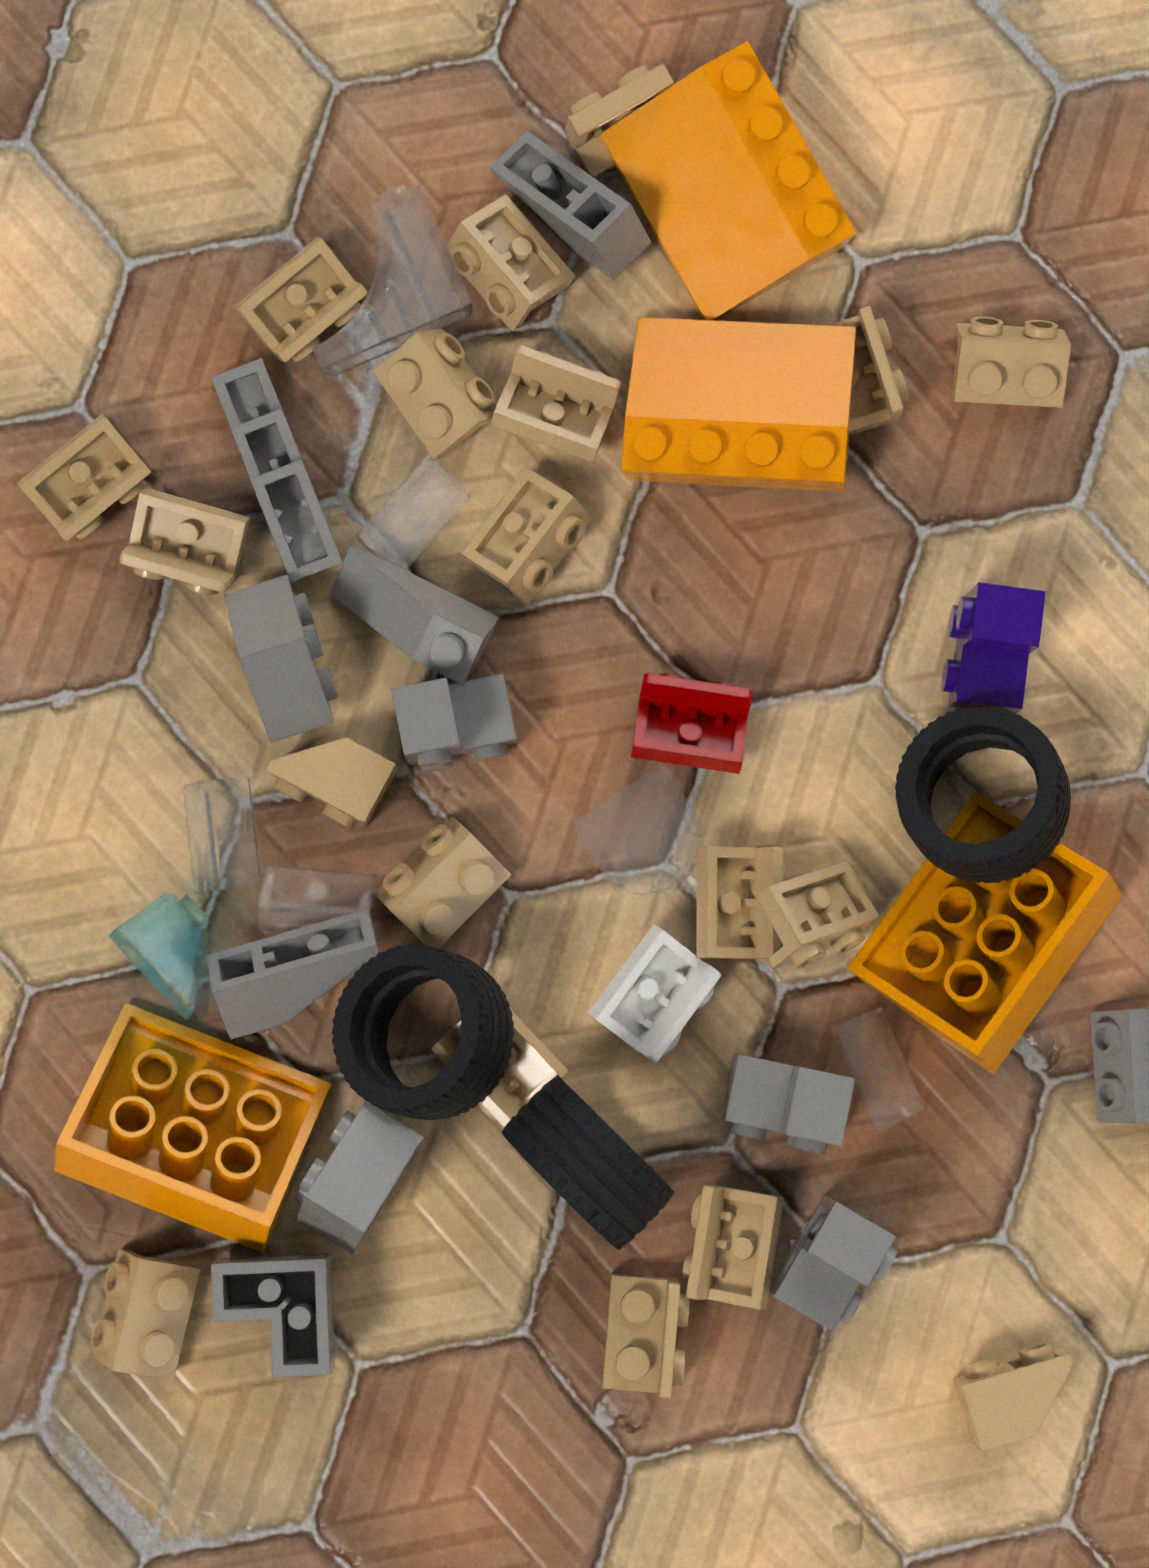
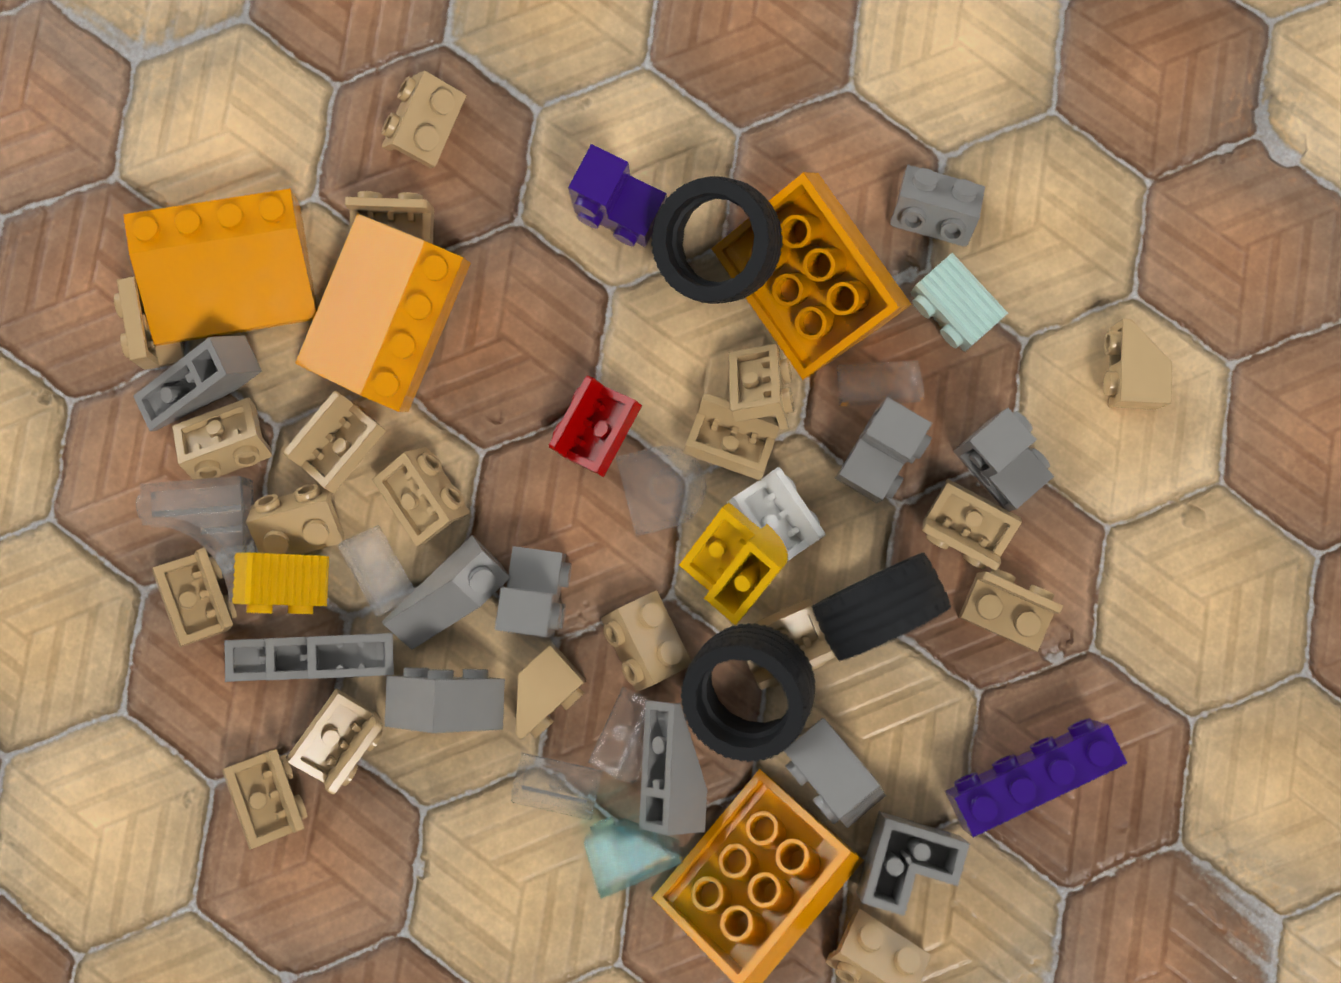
camera: 55 degrees left, 0 degrees up
none -> yellow brick [232,552,329,614]
none -> yellow brick [679,502,788,626]
none -> light aqua brick [910,253,1008,352]
none -> dark purple brick [945,718,1128,837]

